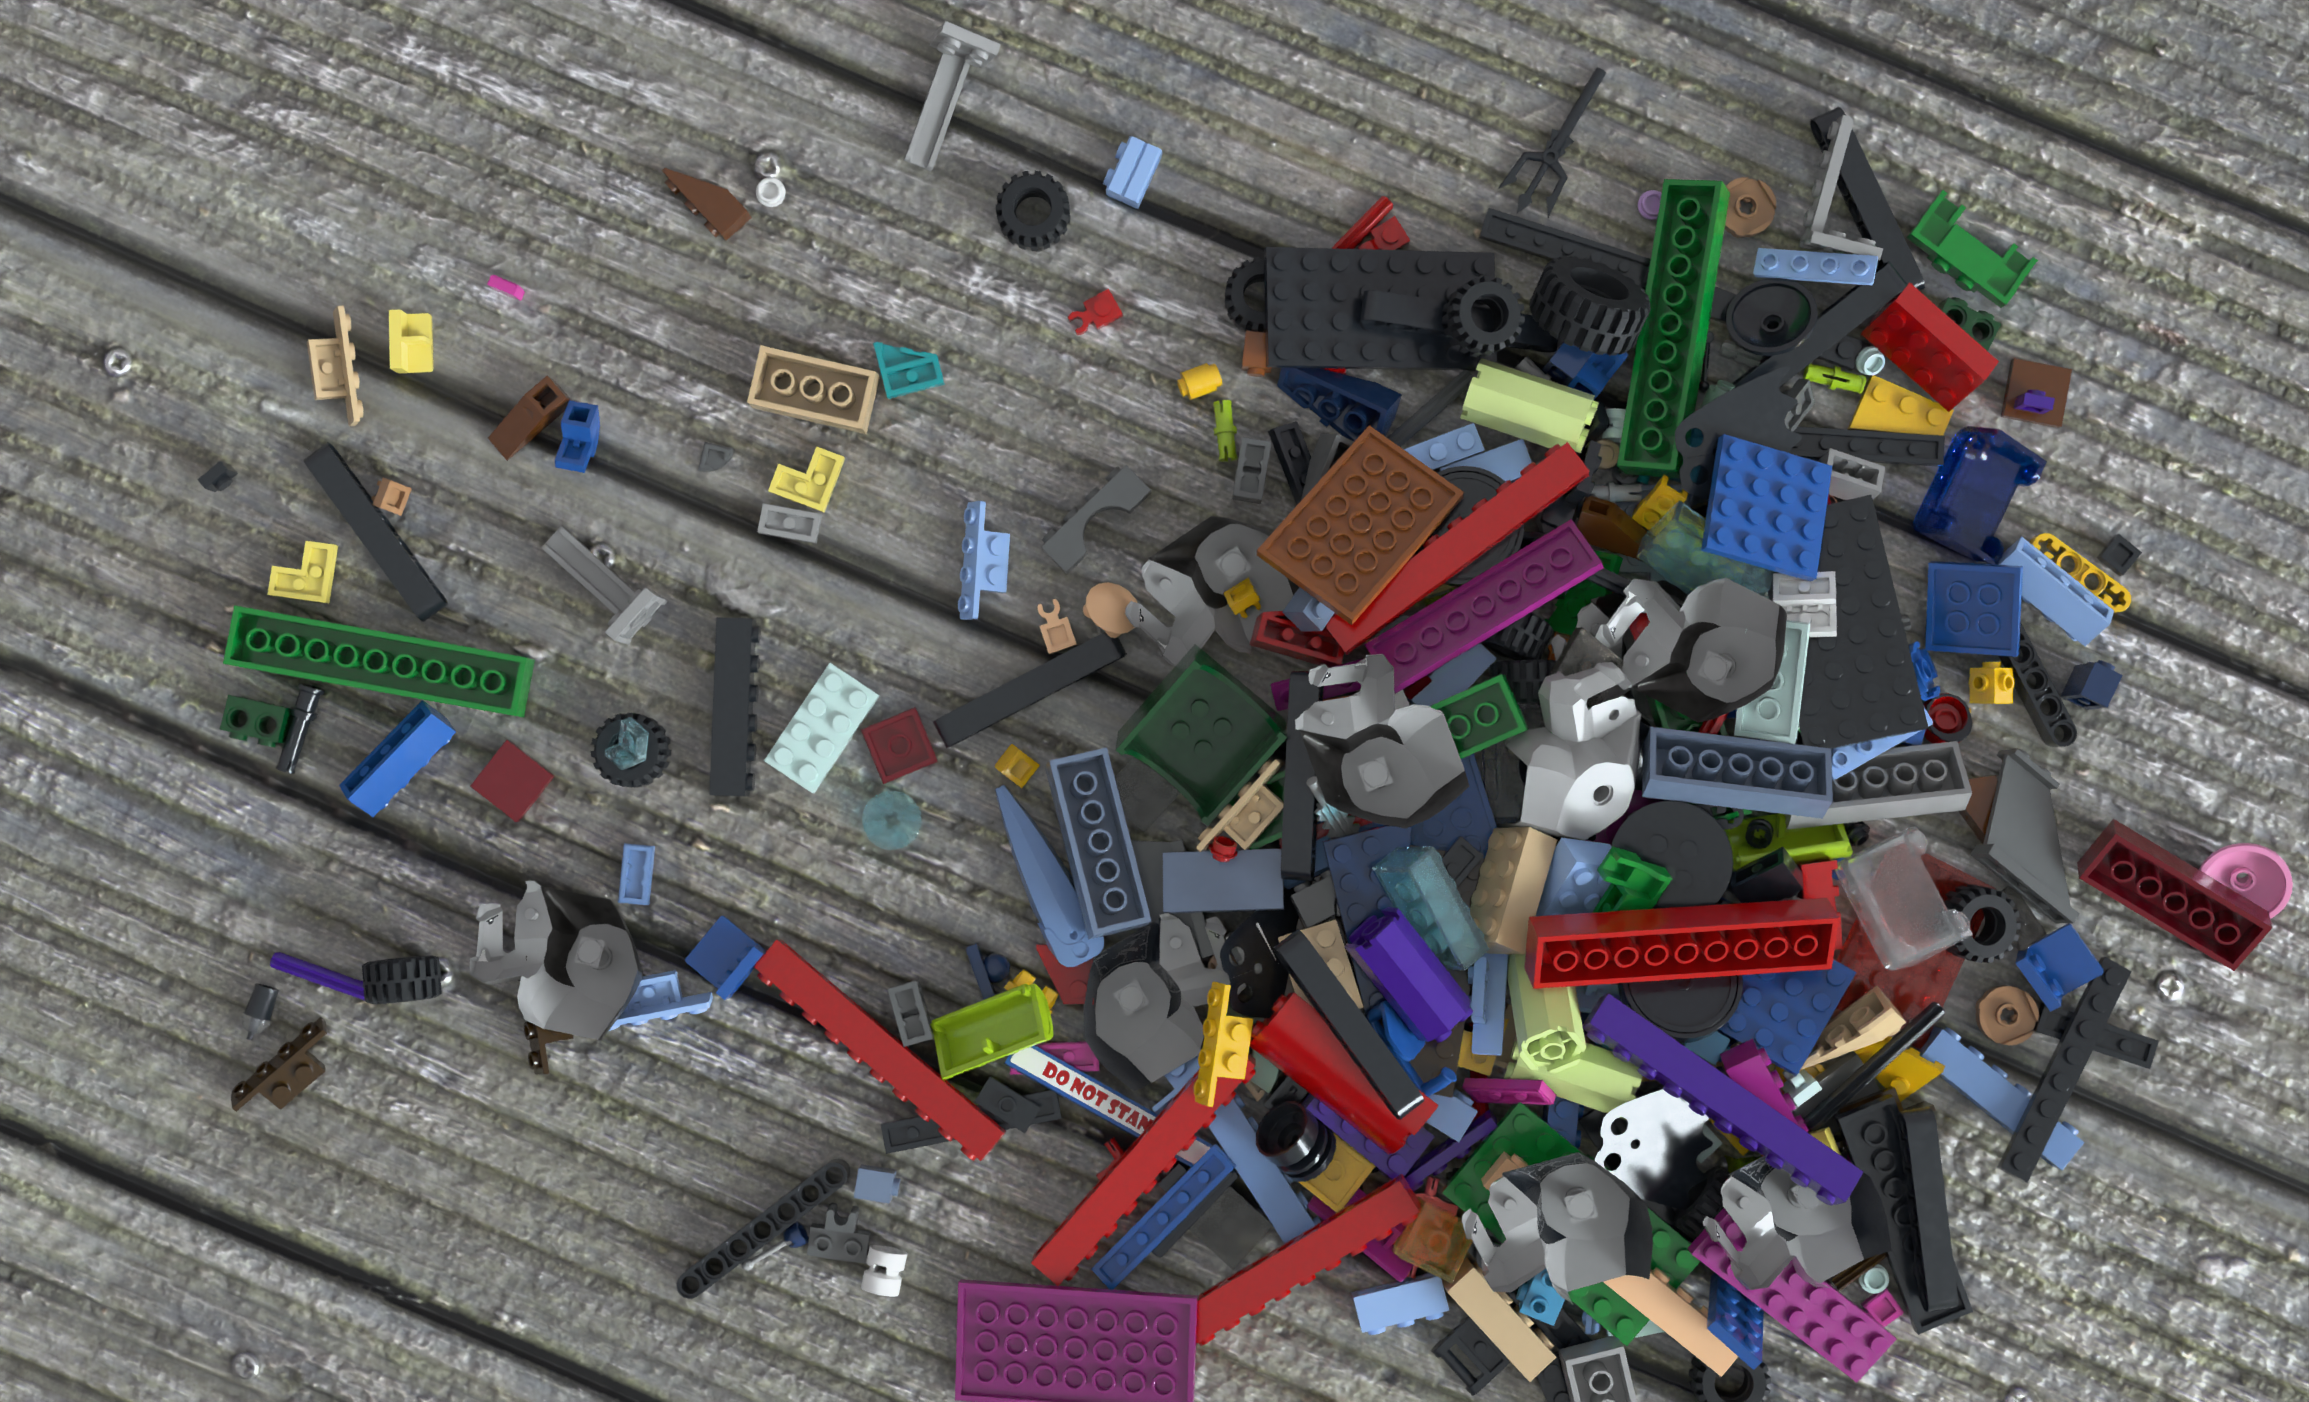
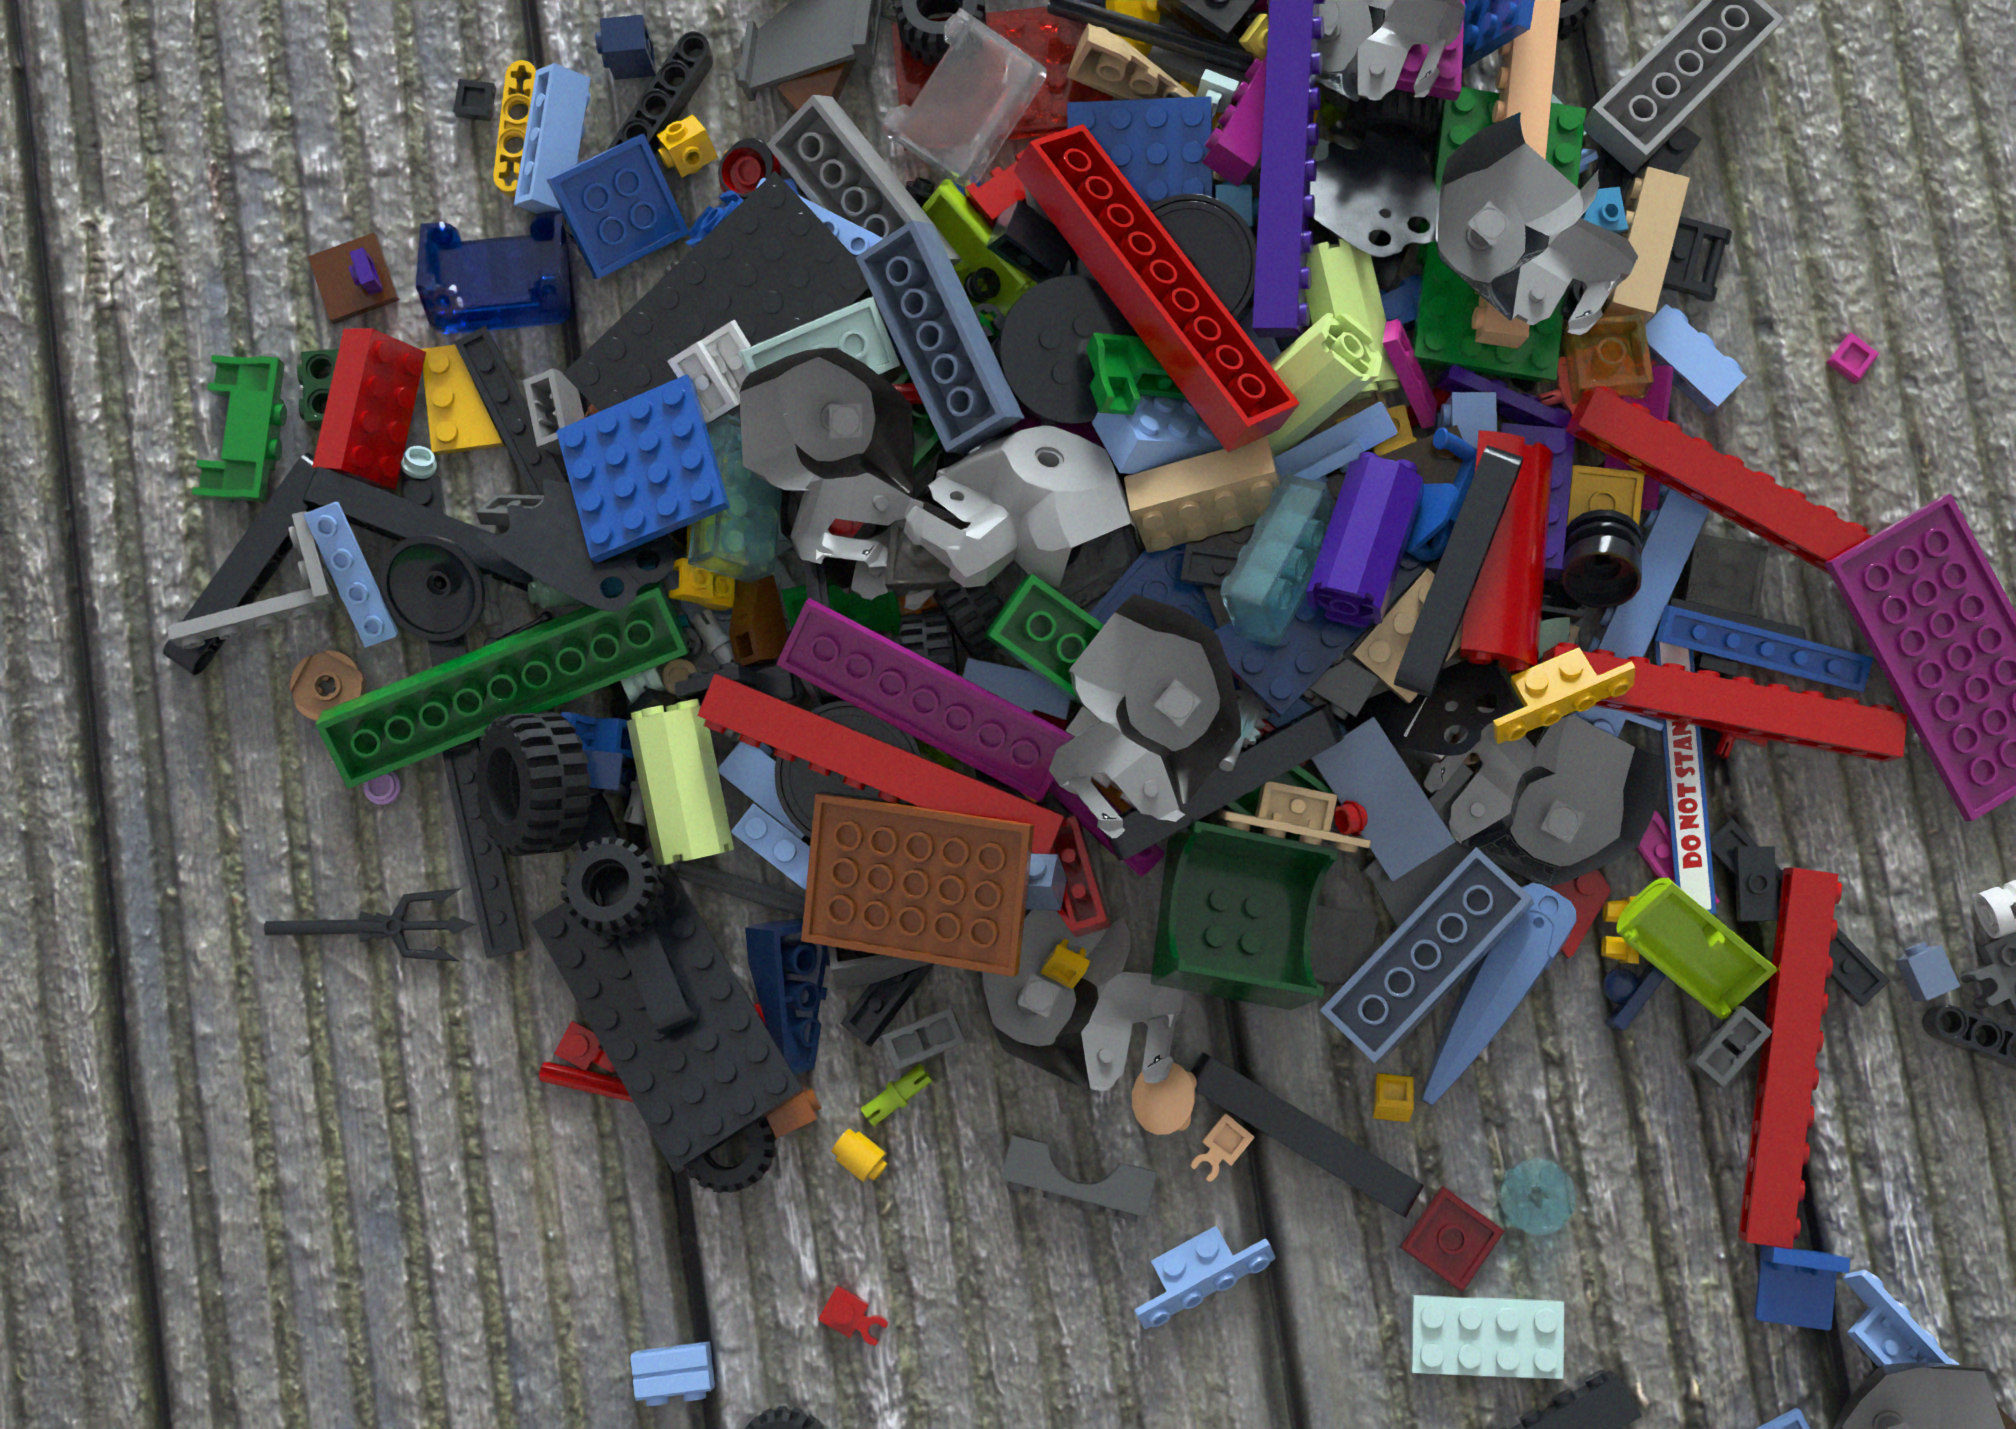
camera: 120 degrees left, 5 degrees down
lime pin [1803,363,1866,394] -> none

